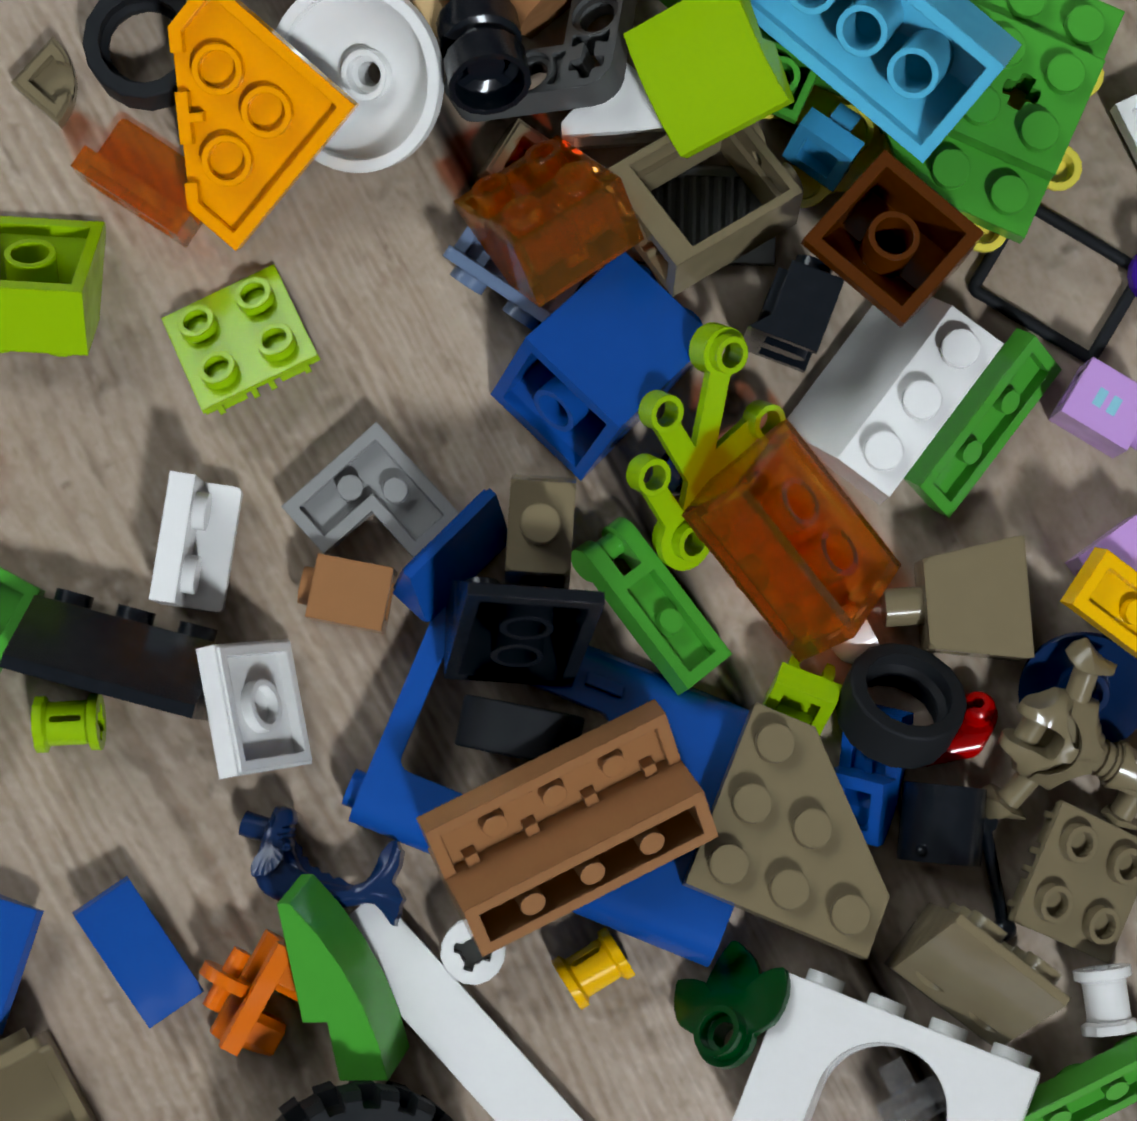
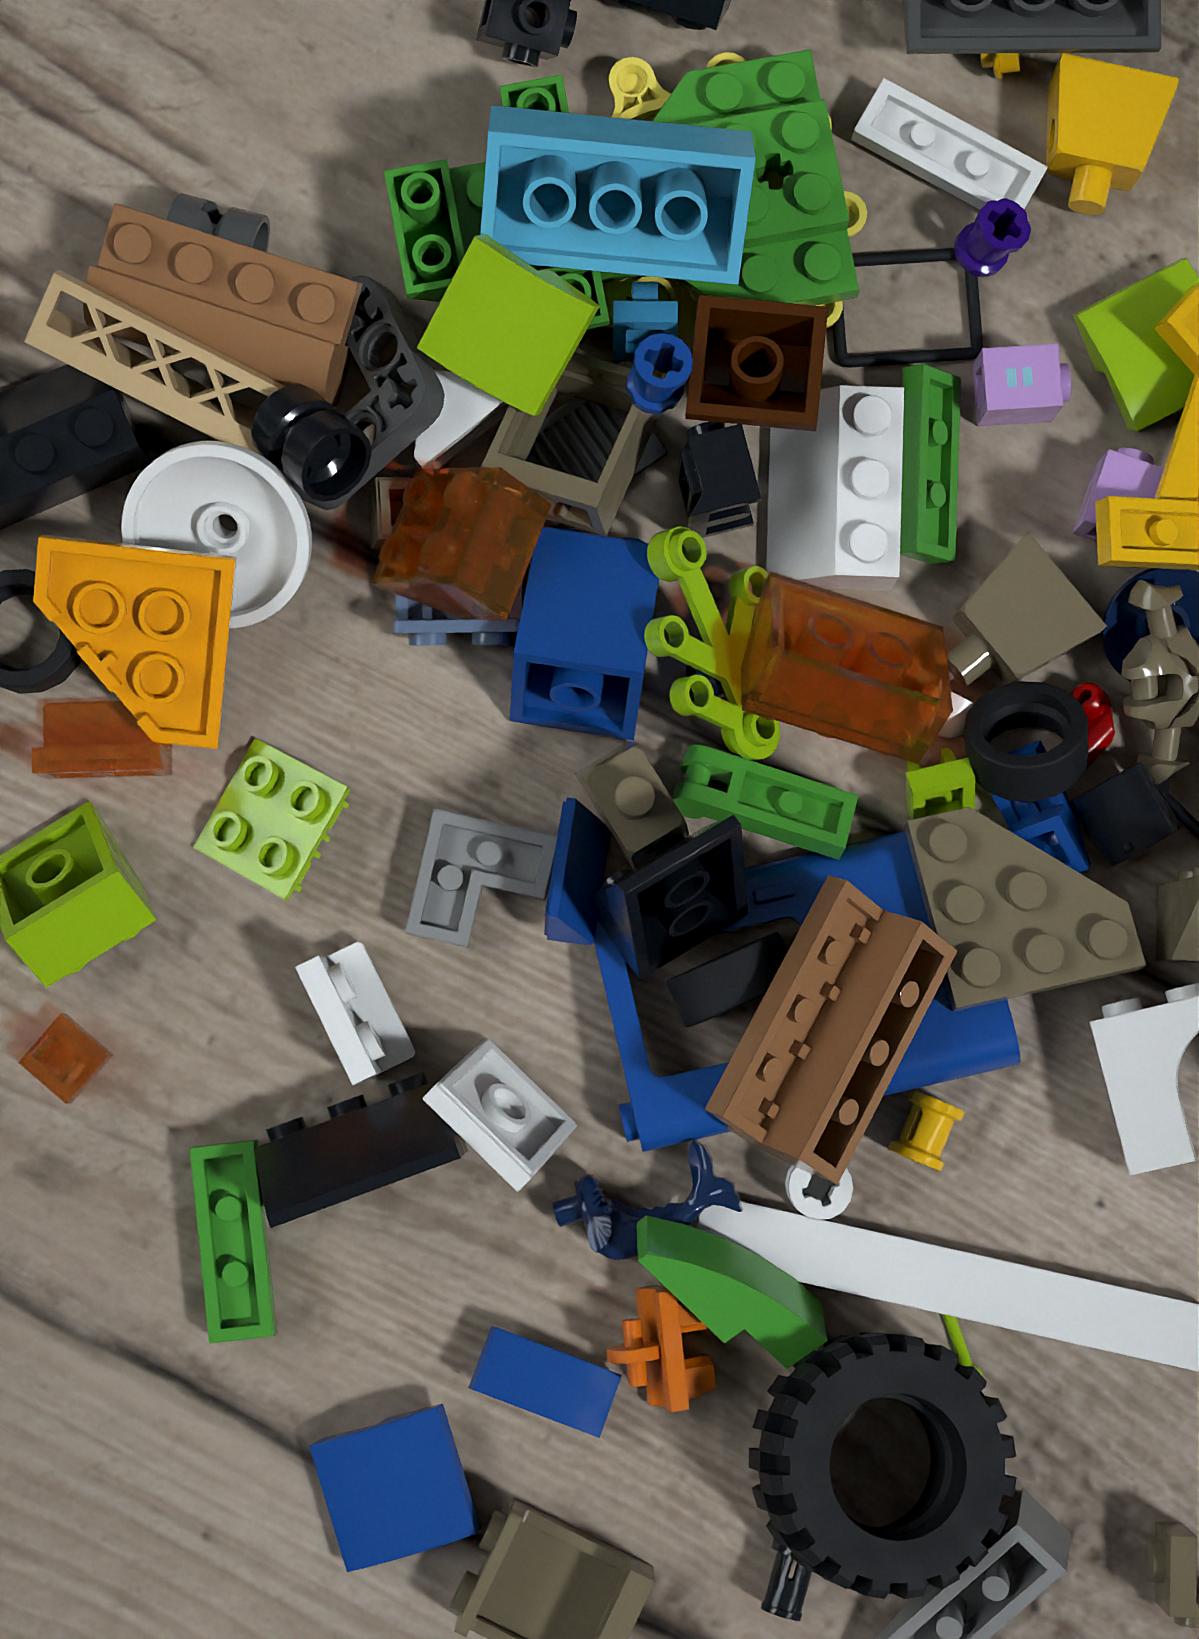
camera: 30 degrees left, 0 degrees up
lime bush [31,693,106,753] -> none
medium nougat brick [297,553,398,635] -> none
dark green plate [674,940,791,1070] -> none
none -> blue bush [626,333,693,415]

